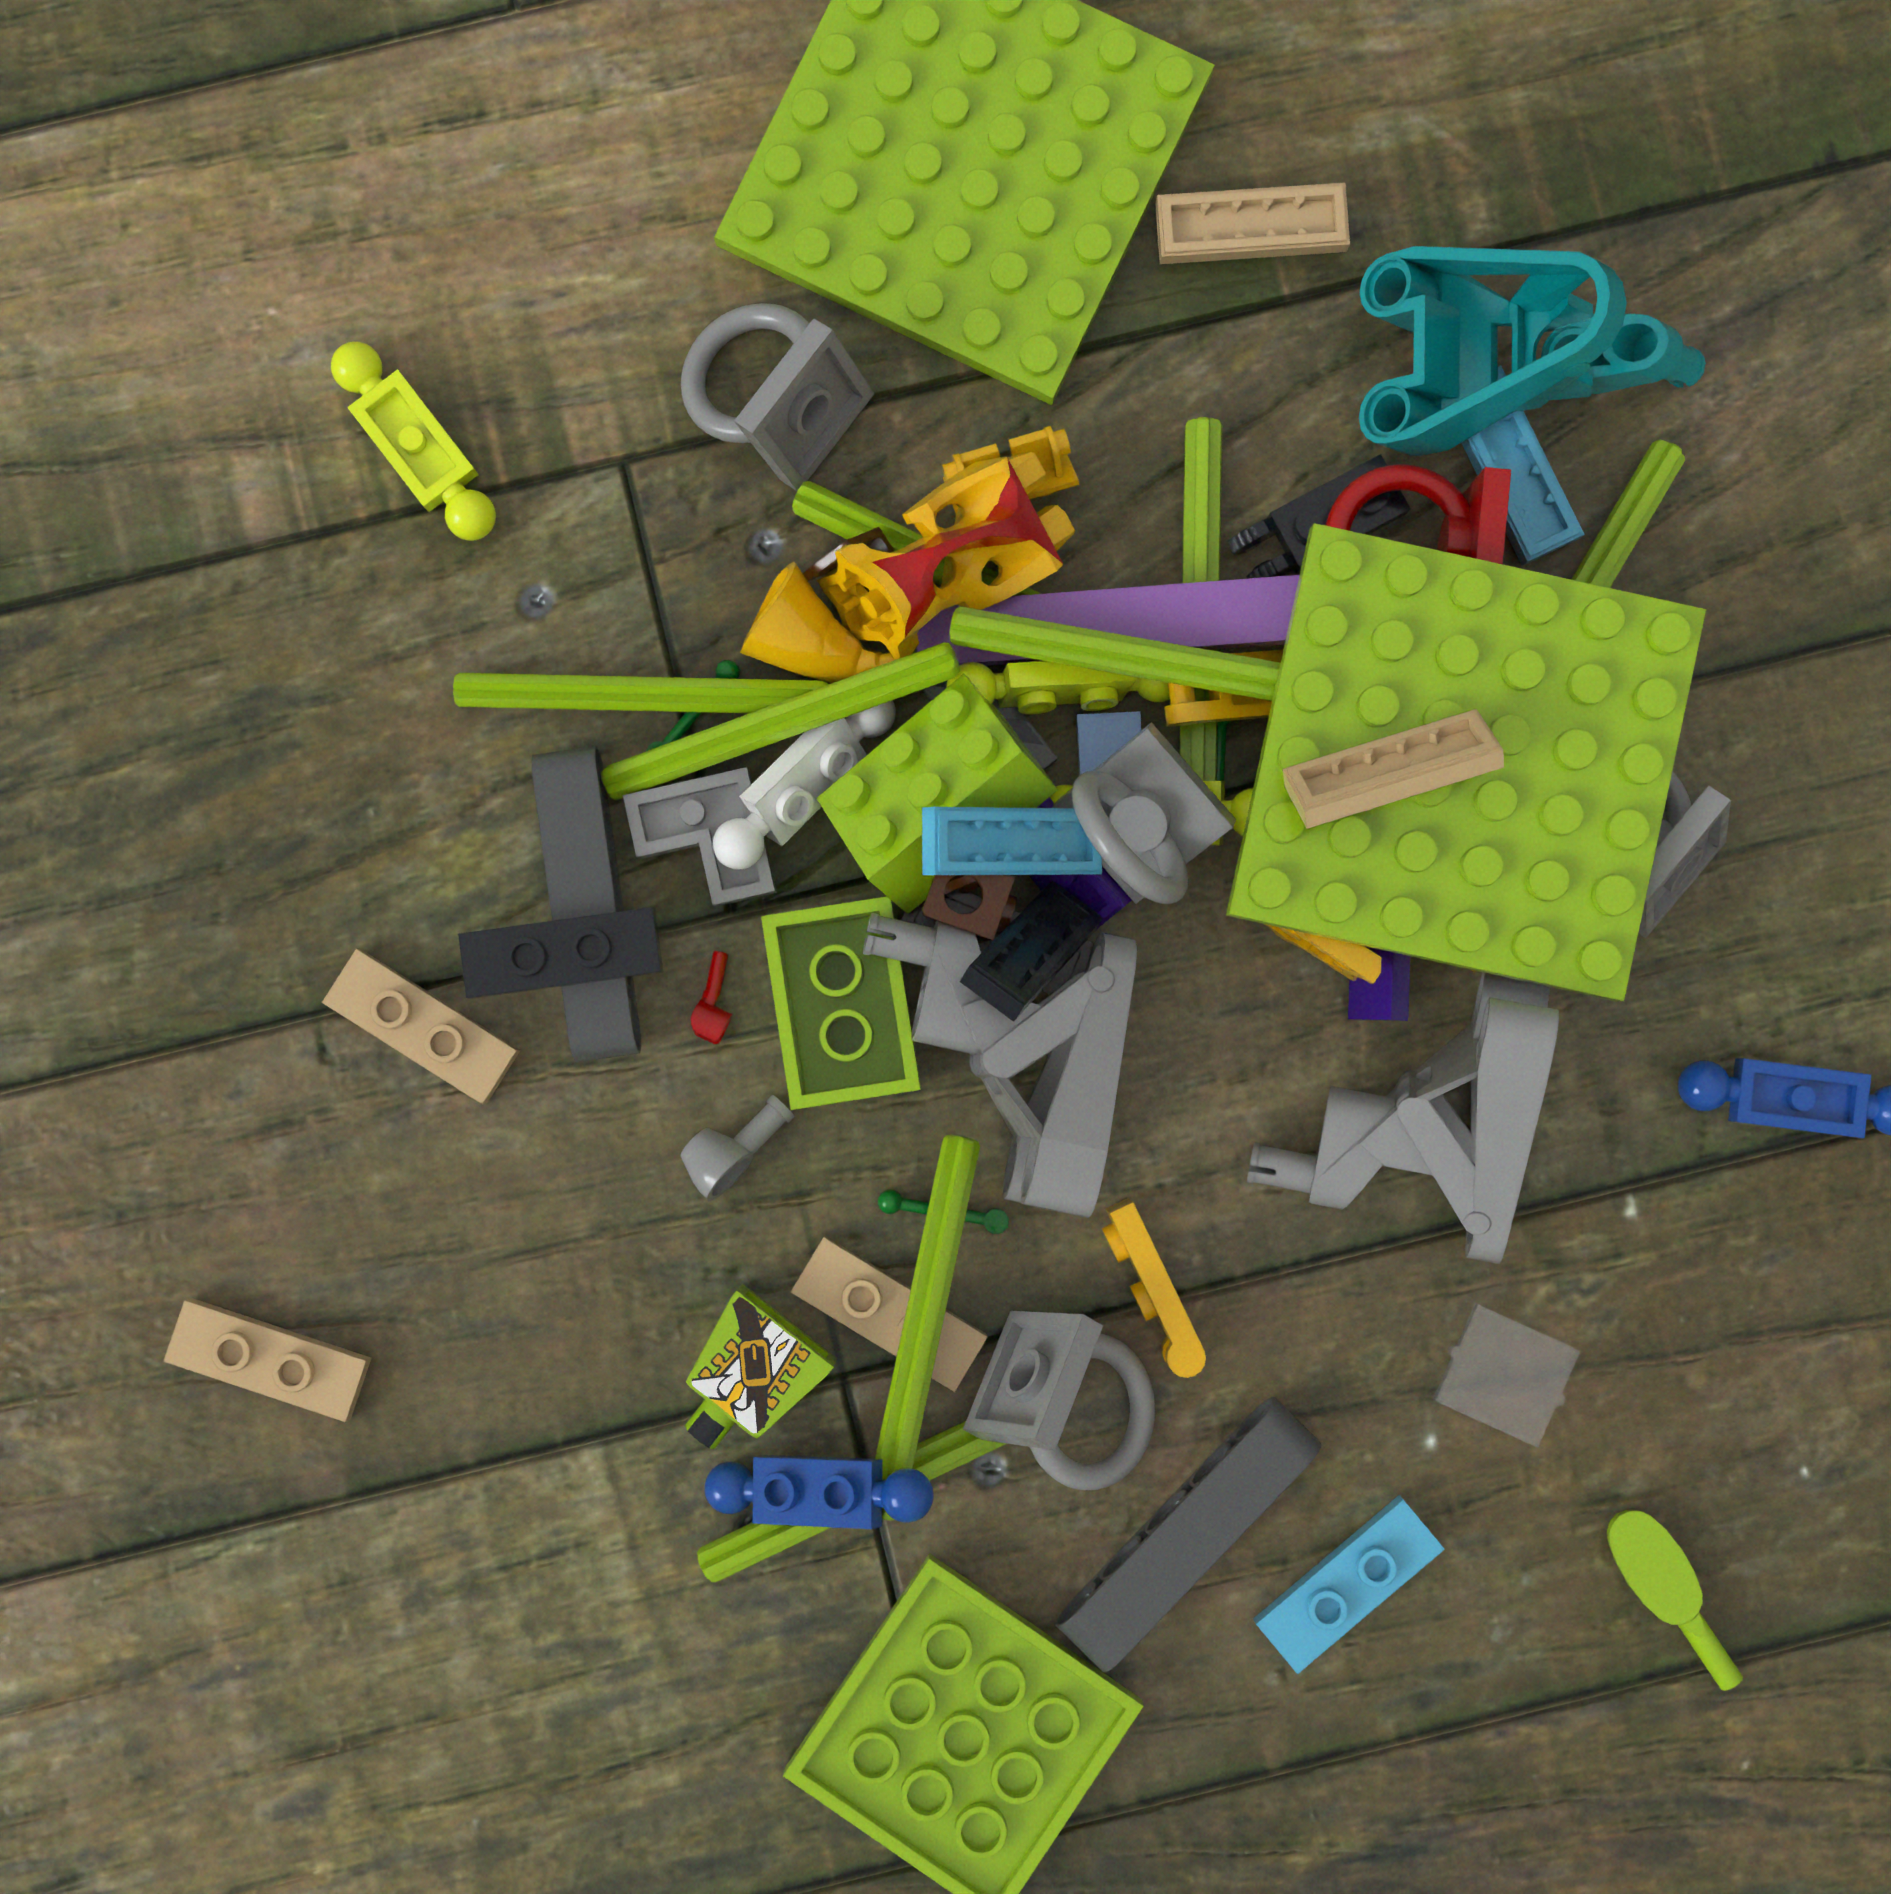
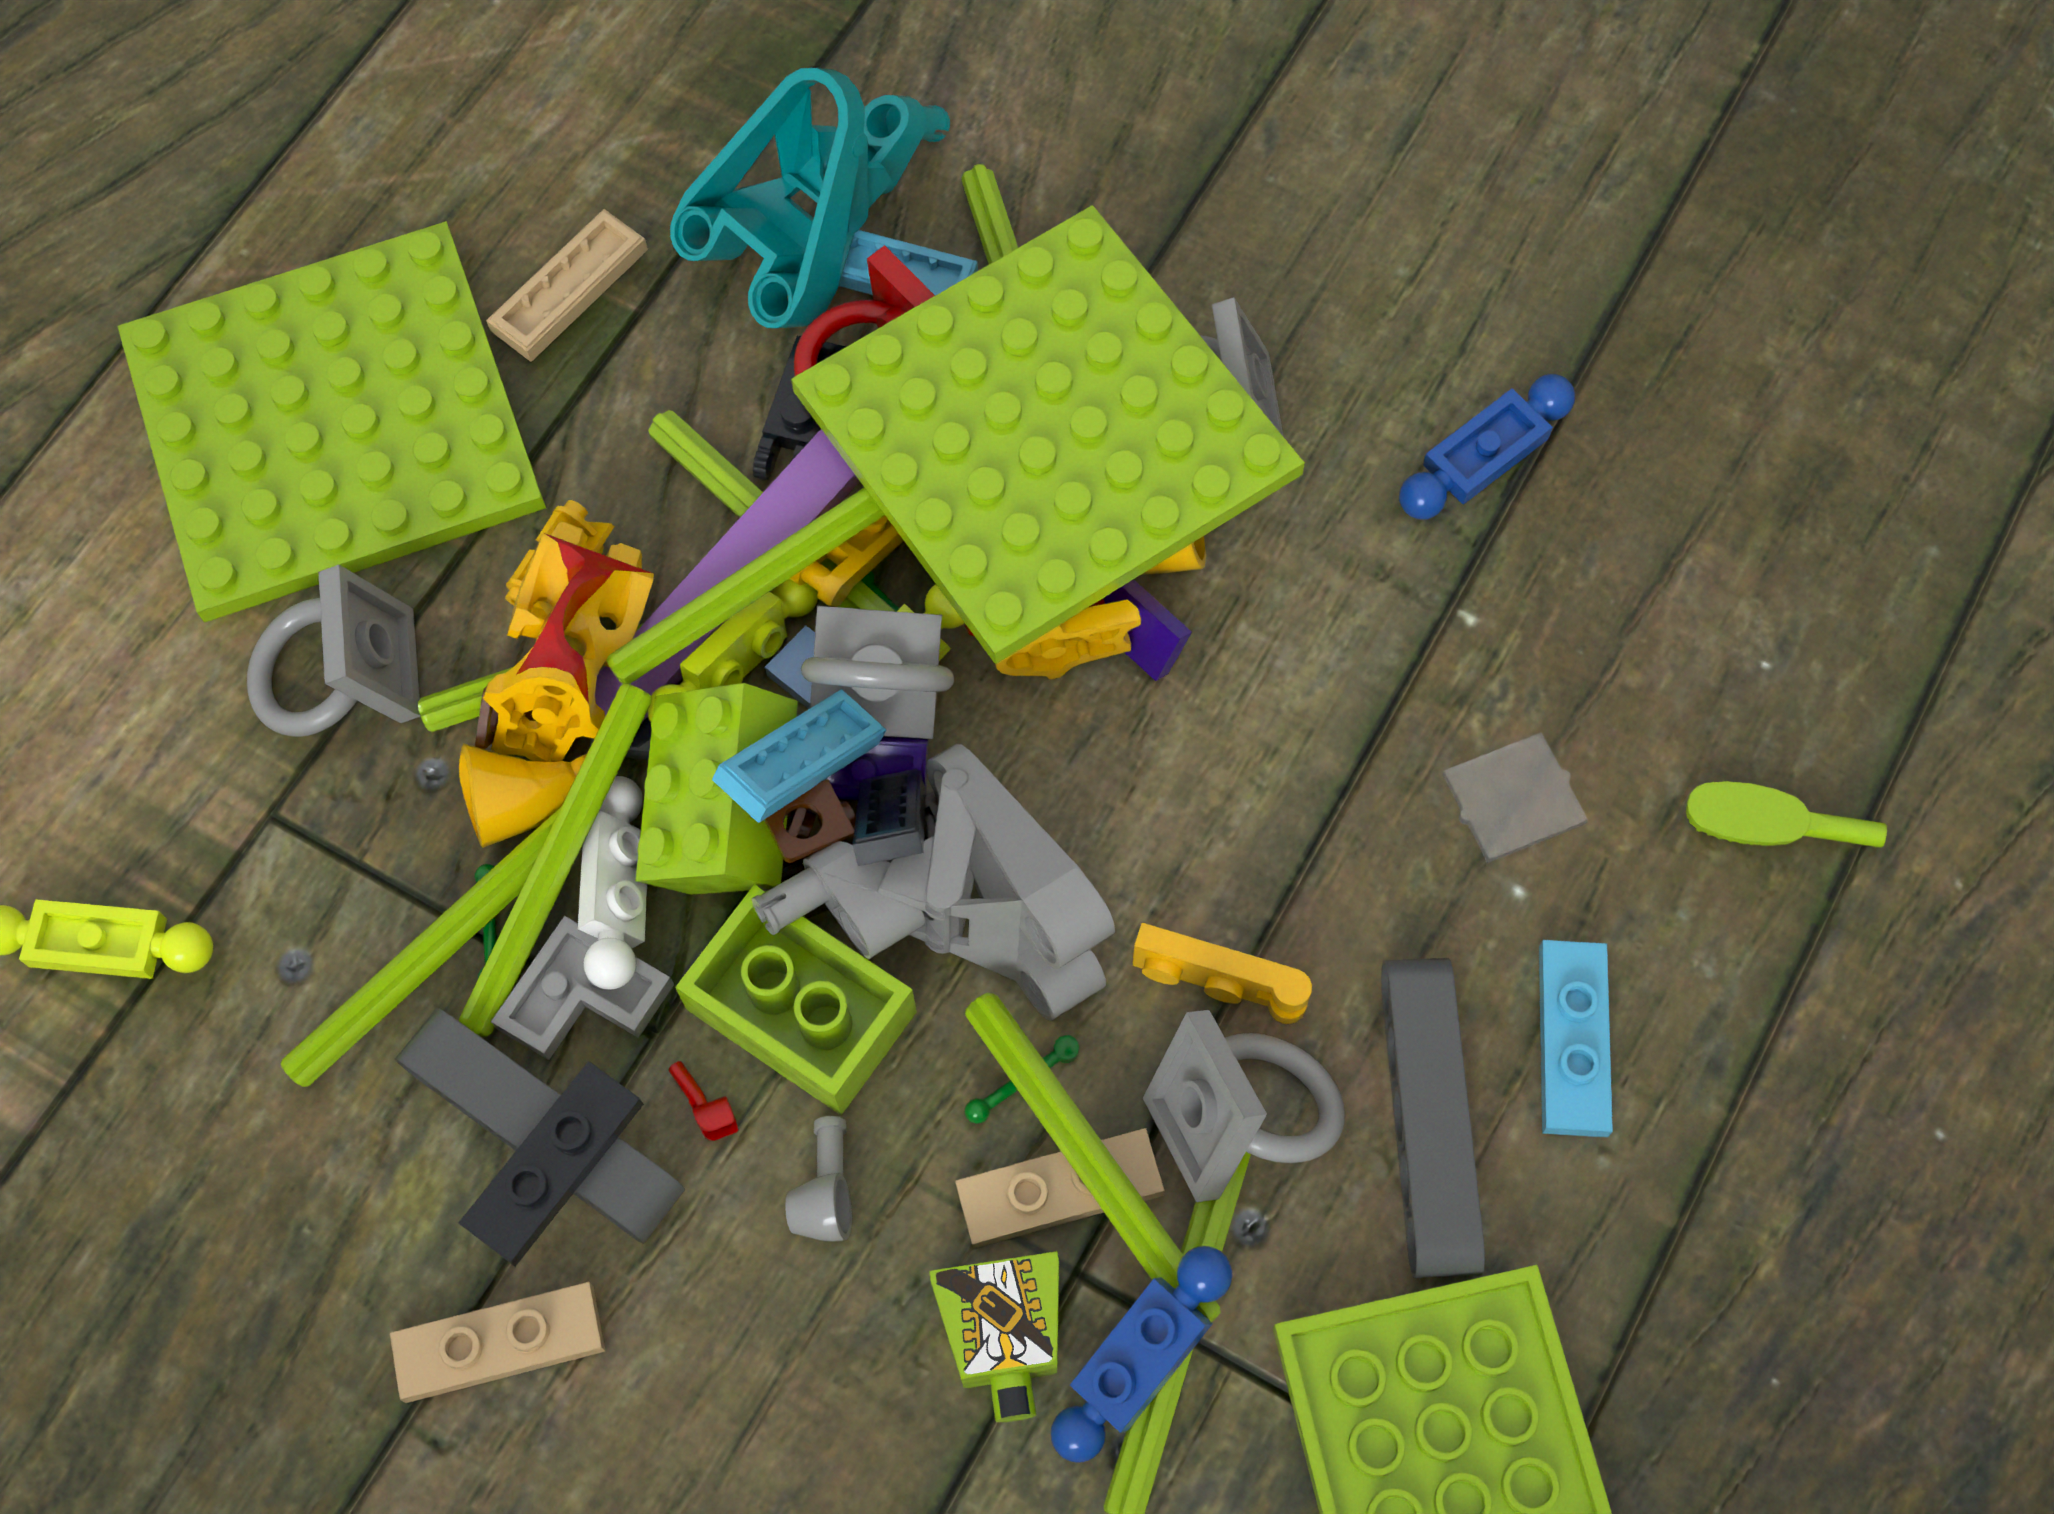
camera: 45 degrees left, 20 degrees down
light grey connector [1247,972,1559,1264] -> none
tan plate [1282,709,1504,829] -> none

